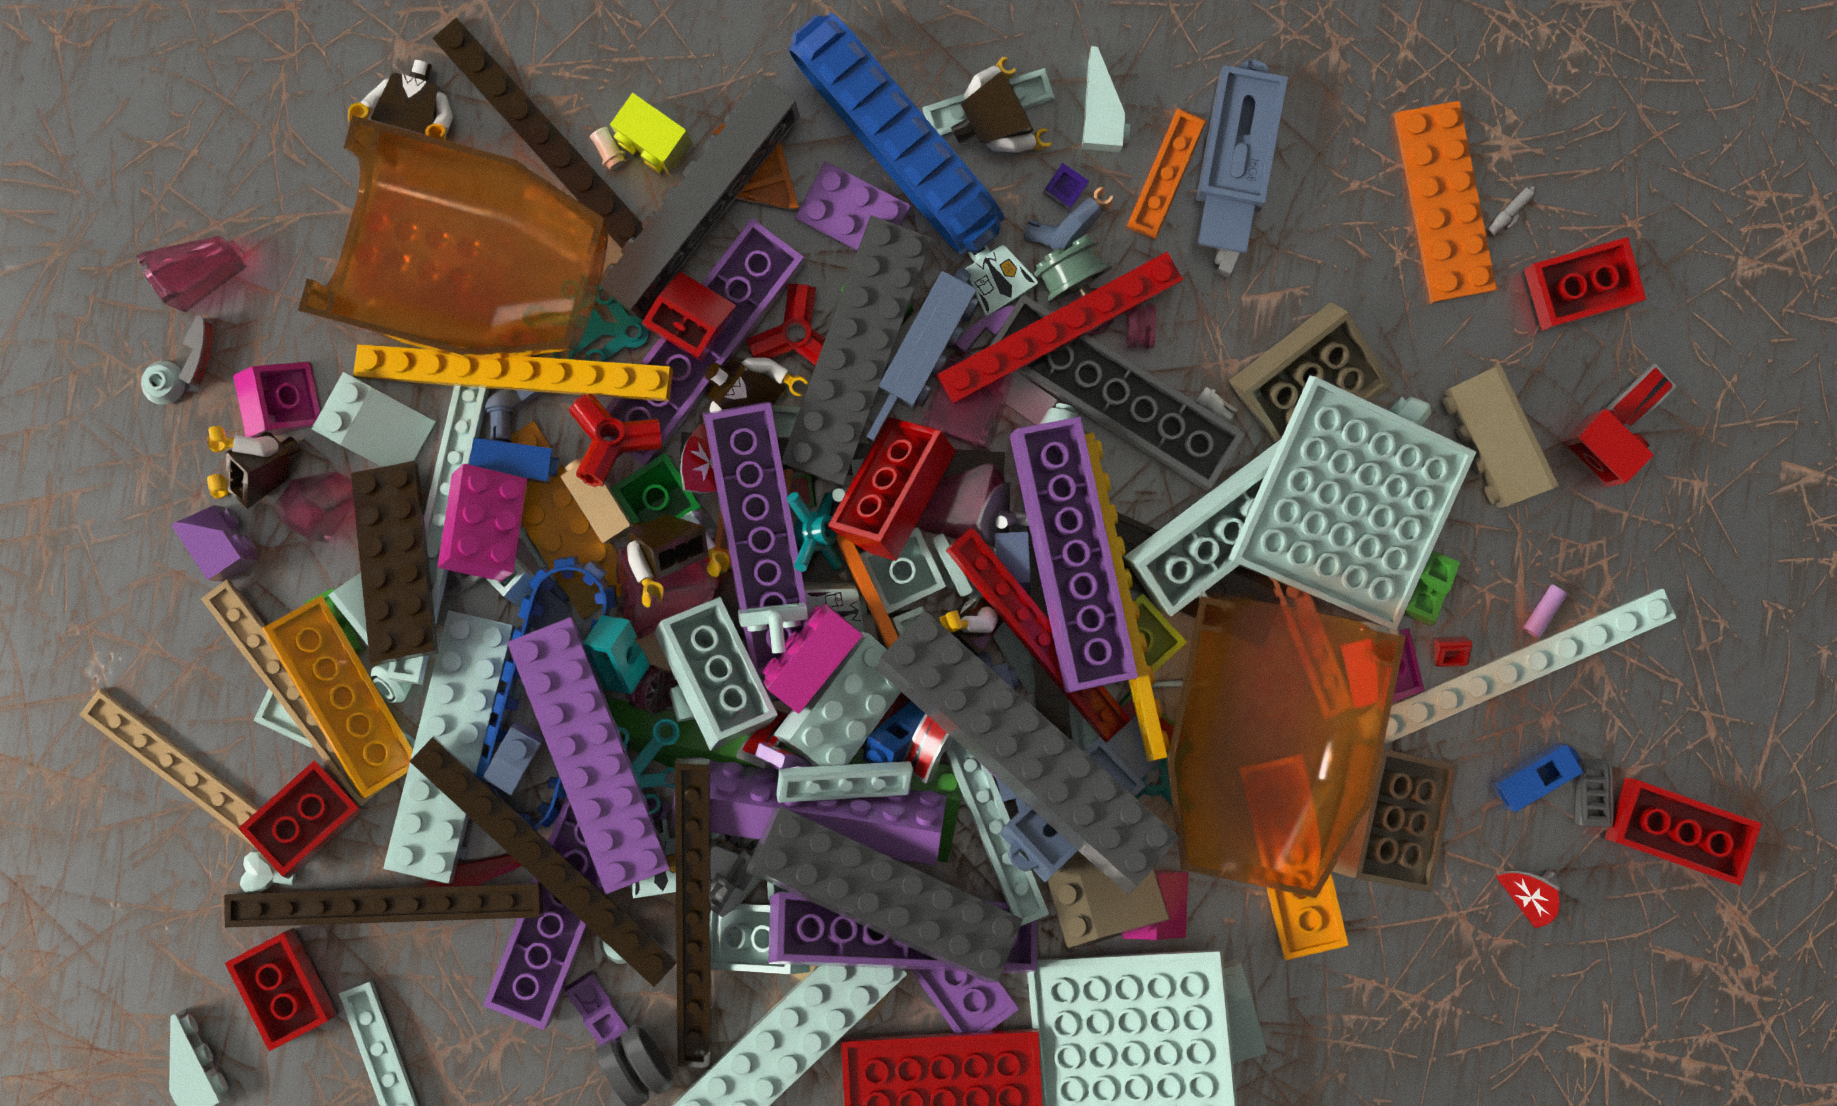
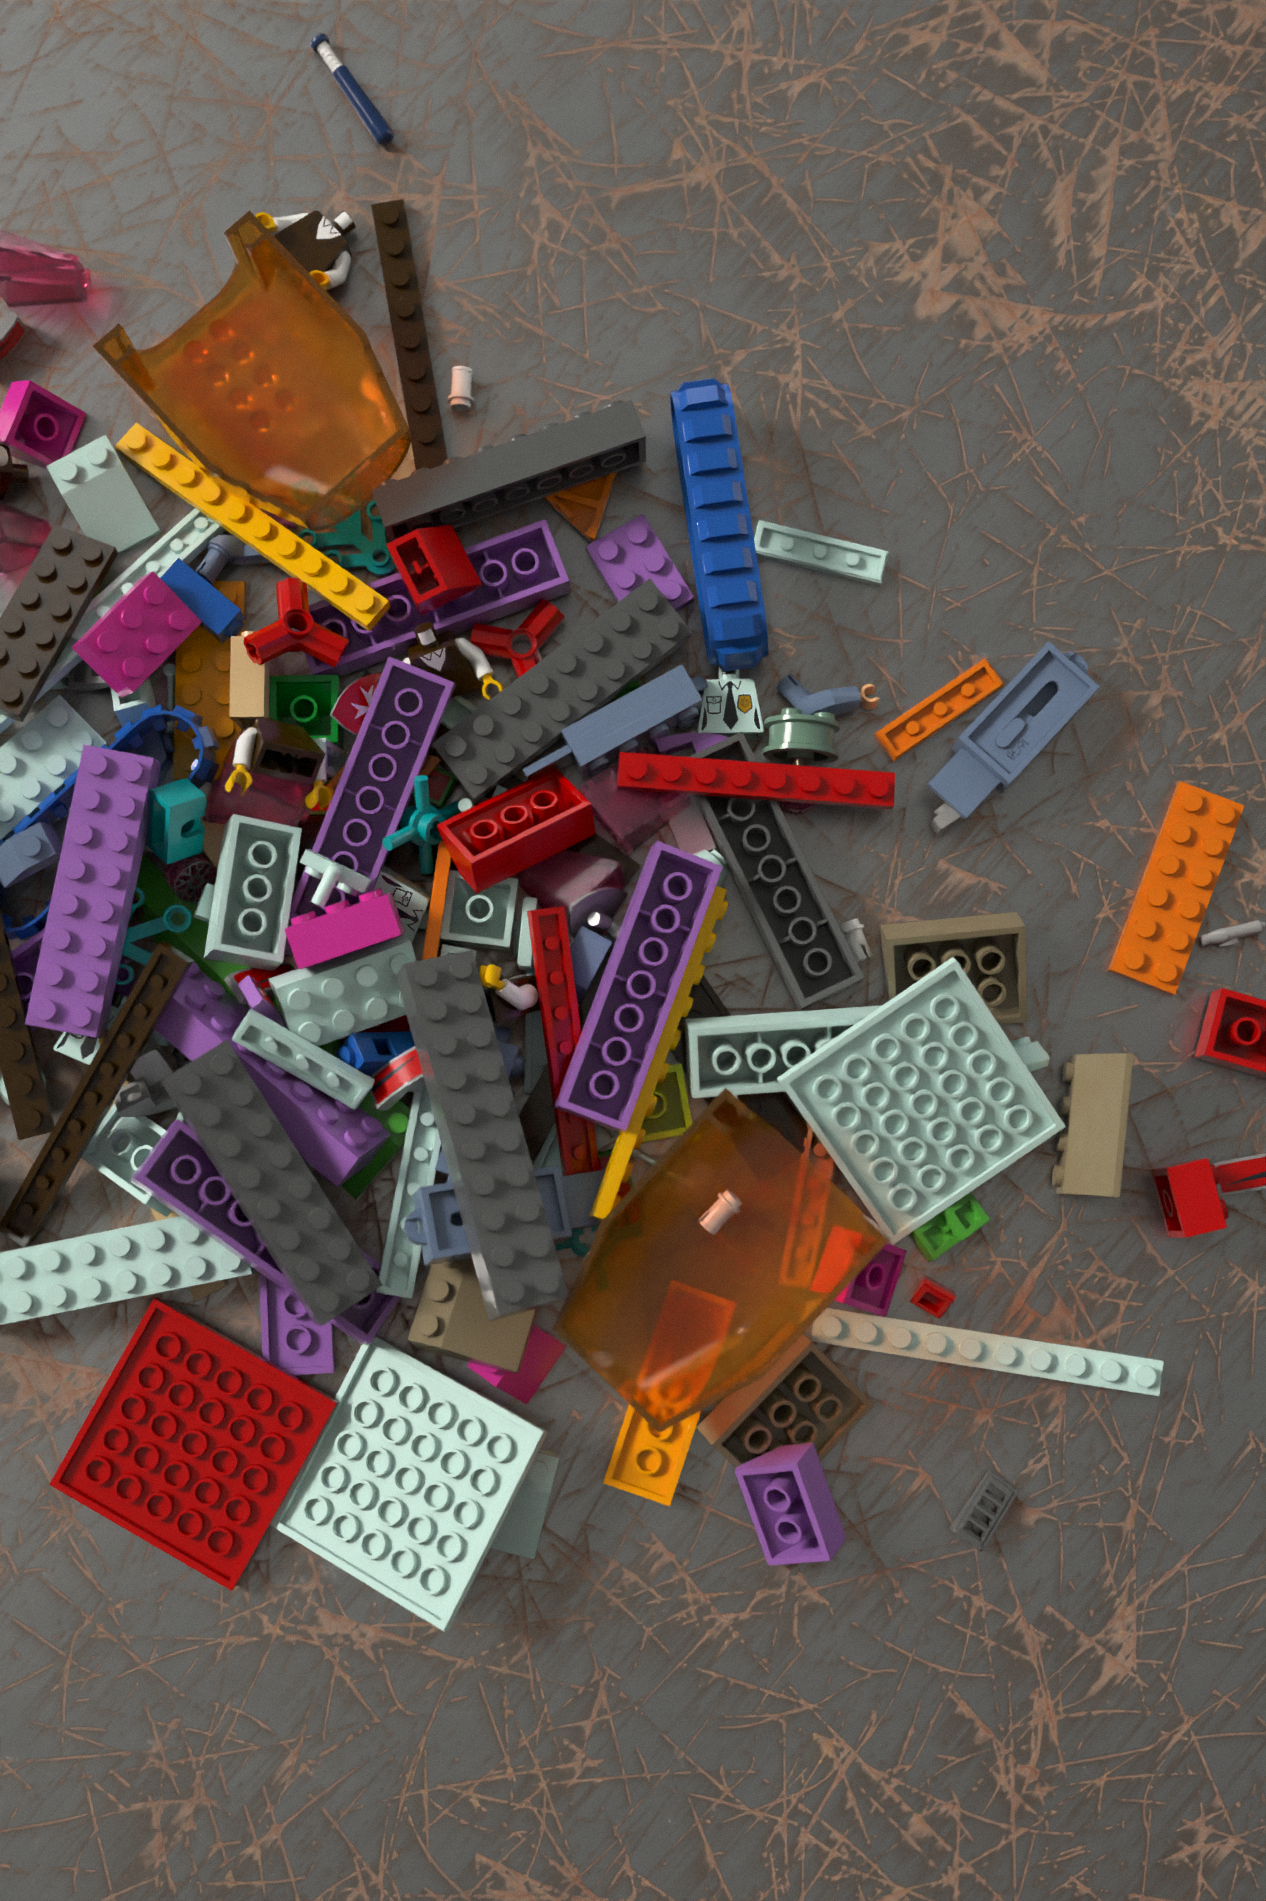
camera: 30 degrees right, 5 degrees down
neon yellow brick [610,93,693,175] -> none
dark brown torso [951,56,1051,153] -> none
dark purple plate [1044,163,1089,209] -> none
light aqua slope [1082,46,1130,152] -> none
clear pink wheel [1126,303,1156,349] -> none
blue brick [1491,743,1583,812] -> none
red shield [1496,870,1562,928] -> none
lavender axle [1523,584,1568,638] -> none
red brick [1604,777,1762,886] -> none
none -> pin [698,1189,743,1235]
none -> medium lavender slope [735,1443,846,1566]

